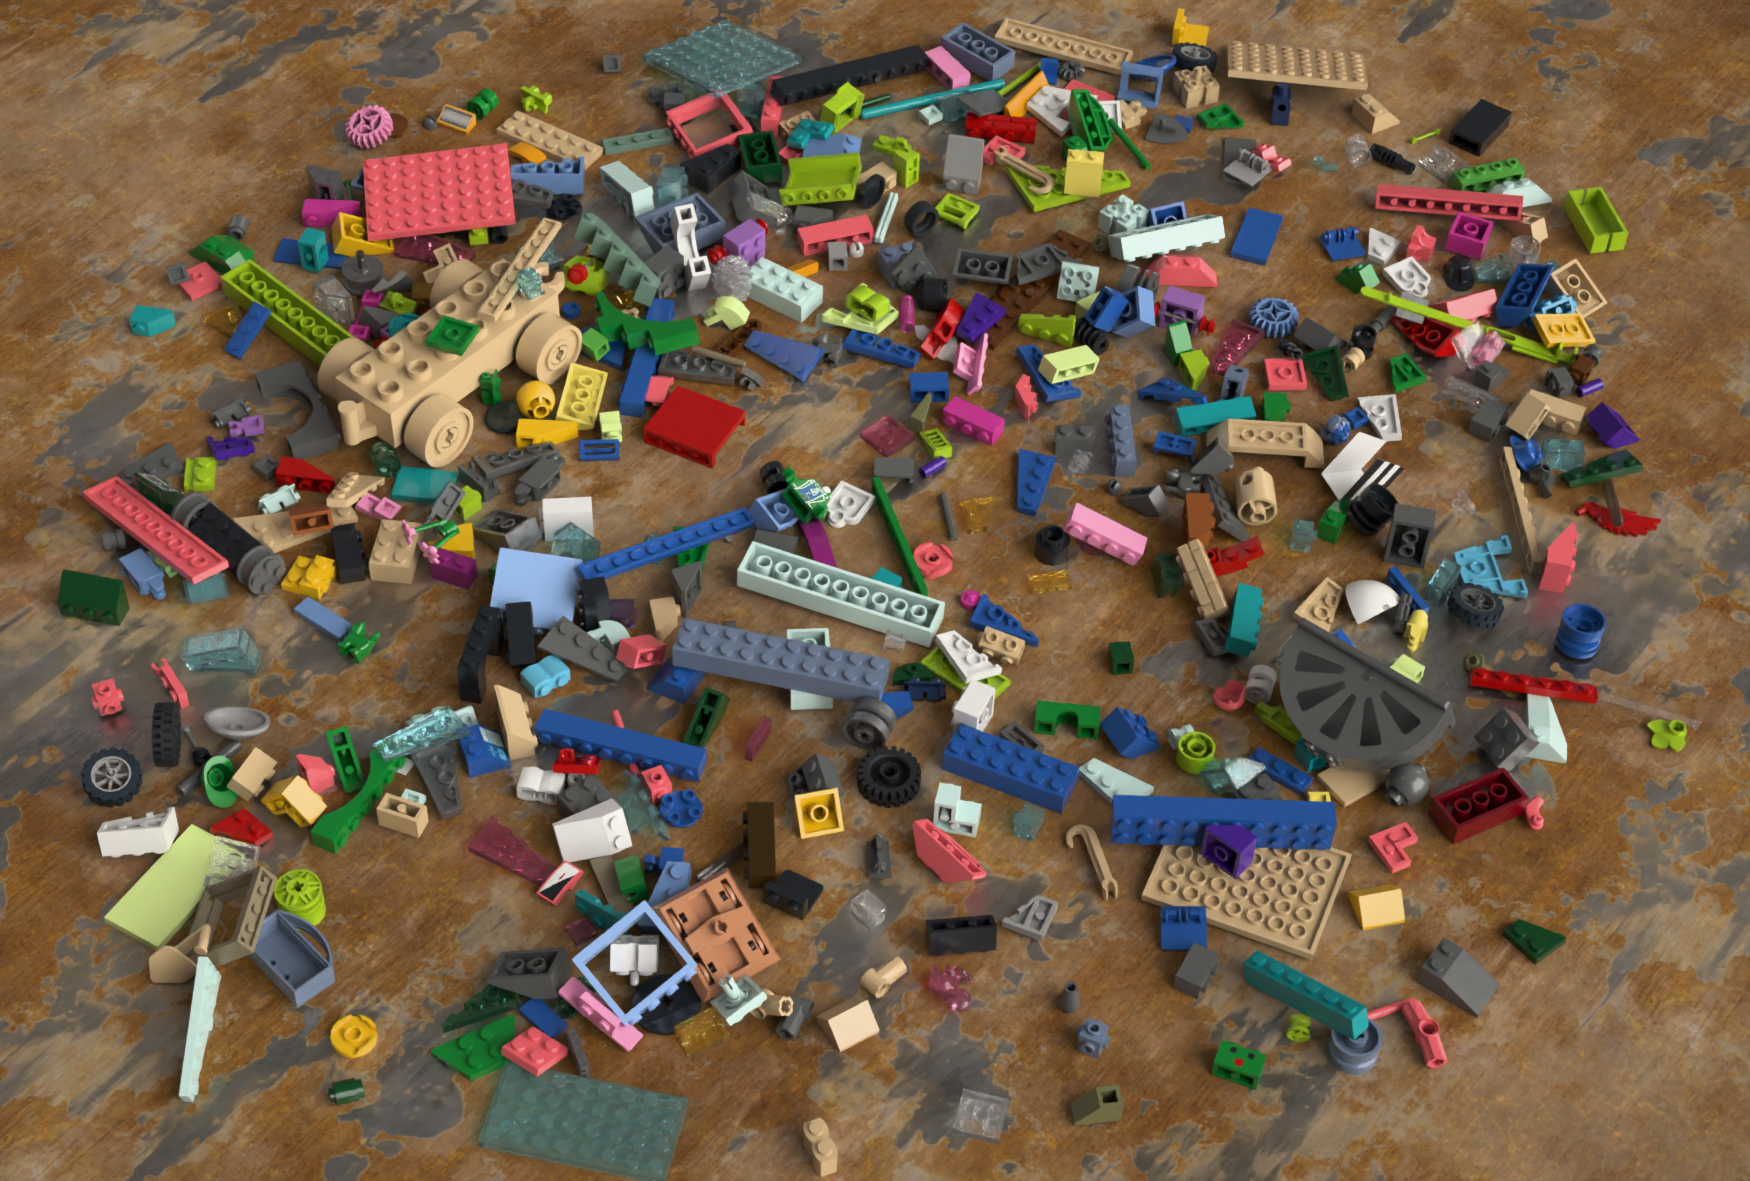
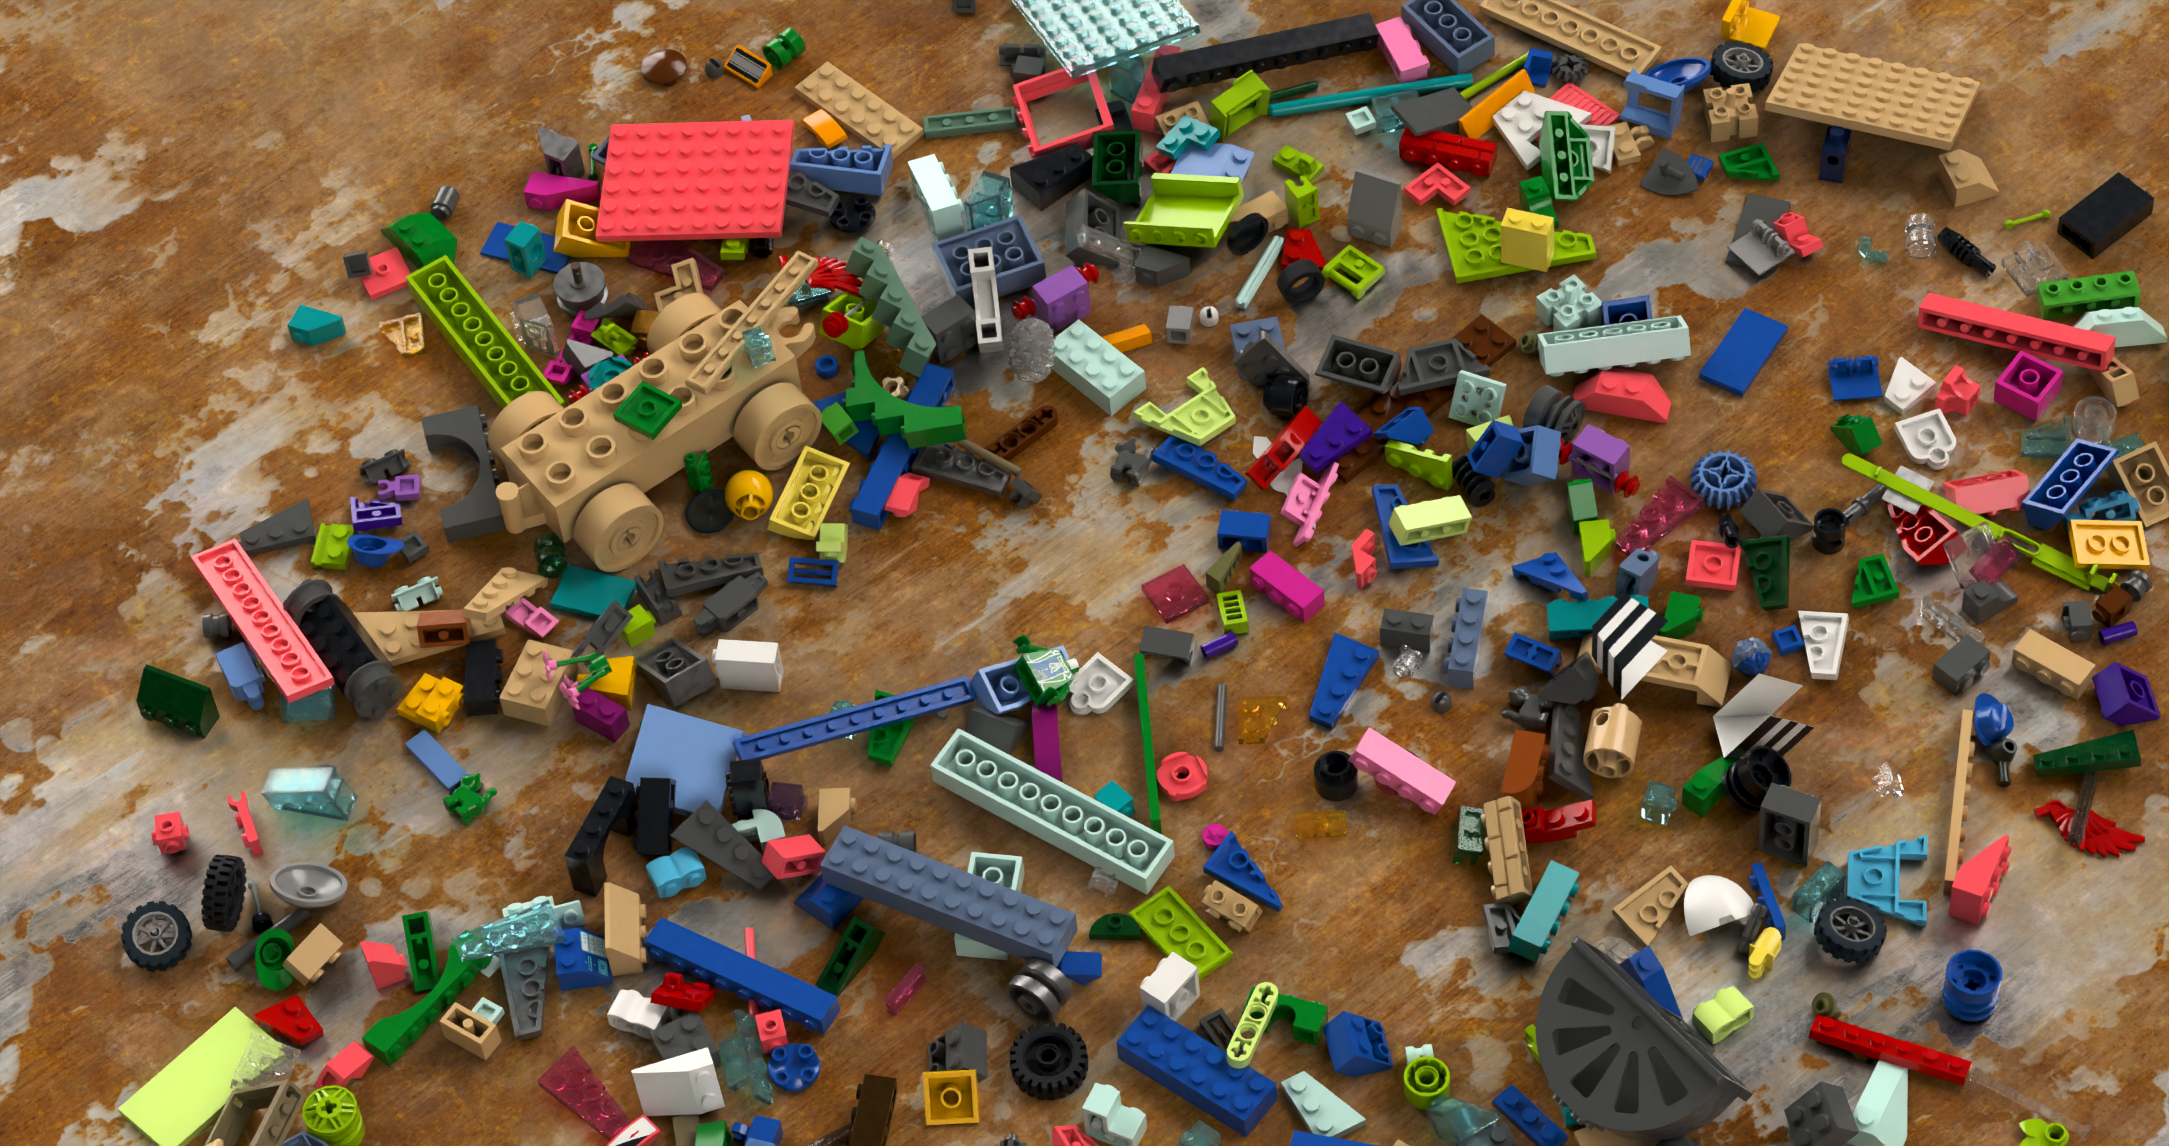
camera: 20 degrees right, 5 degrees up
white wedge [97,807,179,858] -> none
clear green slope [133,472,184,516] -> none
blue plate [224,301,271,359] -> none
yellow brick [260,775,327,828] -> none
red slope [275,456,336,494] -> none
bright pink gear [345,105,393,150] -> none
yellow slope [516,419,578,449] -> none
lime hips [520,85,552,114] -> none
clear light blue slope [551,522,601,563] -> none
red panel [643,385,746,469] -> none
dark grey slope [670,561,702,618] -> none
yellowish green brick [703,296,750,330] -> none
blue wing [743,330,824,382] -> none
black wheel [759,461,788,495] -> none
coral brick [797,215,874,256] -> none
lime brick [845,285,890,321] -> none
dark pink piece [899,296,915,333] -> none
dark blue hinge [904,678,947,701] -> none
white wing [935,630,1002,684] -> none
tan piece [994,146,1054,194] -> none
green bar [1108,118,1151,170] -> none
dark green brick [1108,641,1134,675] -> none
dark grey arch [1120,484,1170,517] -> none
coral hair [1213,680,1246,711] -> none
white wheel [1245,665,1277,704] -> none
tan wheel [1341,347,1365,373] -> none
black piece [1443,252,1475,292] -> none
tan brick [1506,393,1551,440] -> none
clear light blue brick [1540,439,1585,470] -> none
none -> coral slope [314,1041,374,1089]
none -> blue piece [347,534,404,568]
none -> red animal [778,255,863,297]
none -> yellowish green beam [1227,982,1278,1069]
none -> red wing [1281,228,1327,272]
none -> blue slope [1373,407,1435,446]
none -> sticker [1592,593,1668,700]

